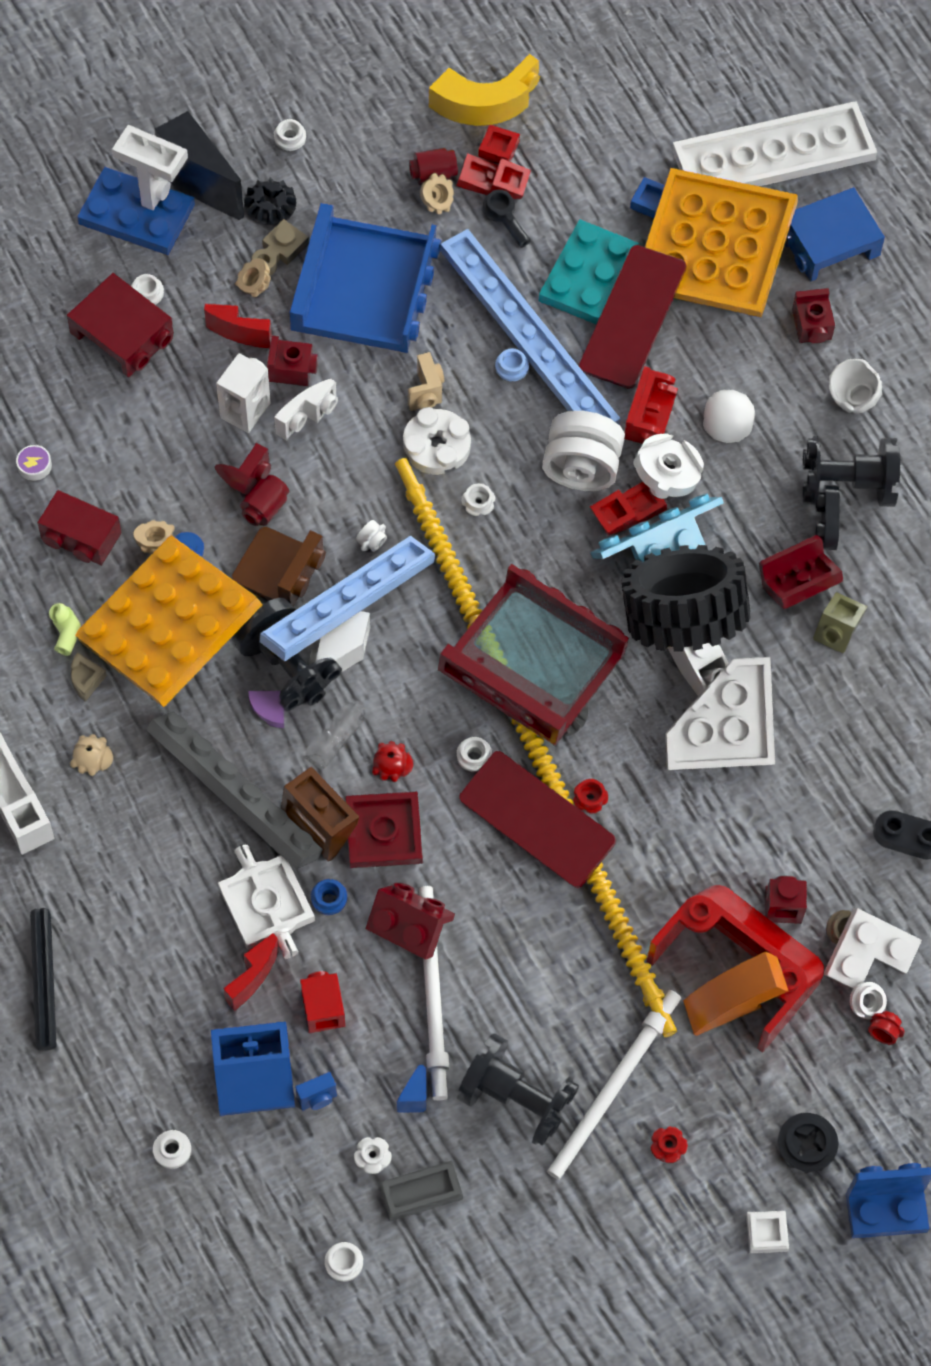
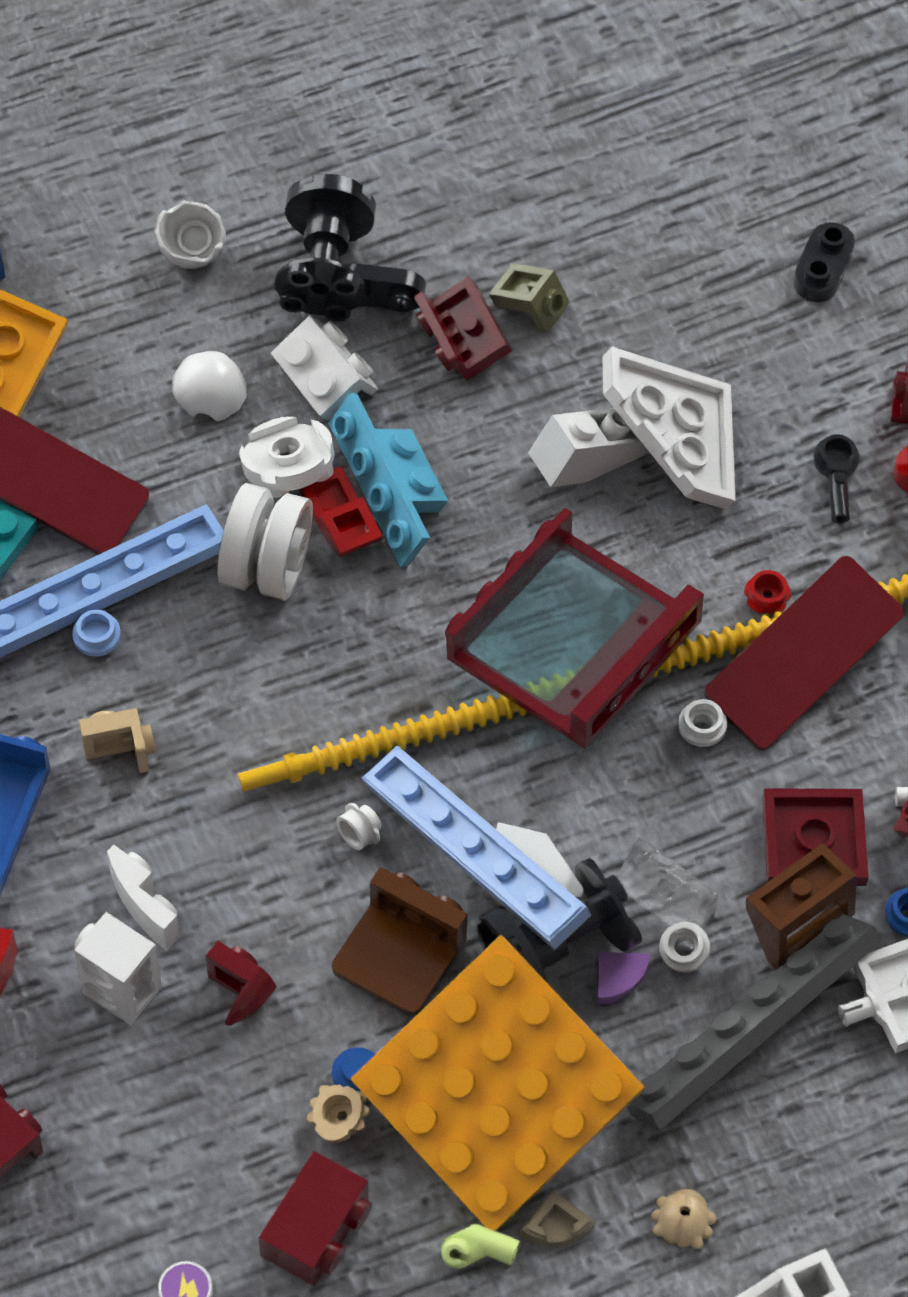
camera: 85 degrees left, 5 degrees down
dark red brick [240,475,290,526] -> none
dark red brick [267,336,318,386] -> none
red animal [372,741,413,782] -> none
white plate [403,407,471,475] -> none
white plate [461,483,495,516] -> none
black tyre [621,545,750,652] -> none
red hinge [624,366,678,444] -> none
dark red brick [792,288,835,344] -> none
none -> white bracket [271,315,378,420]
none -> white plate [659,922,710,973]
none -> black plate [813,434,860,523]

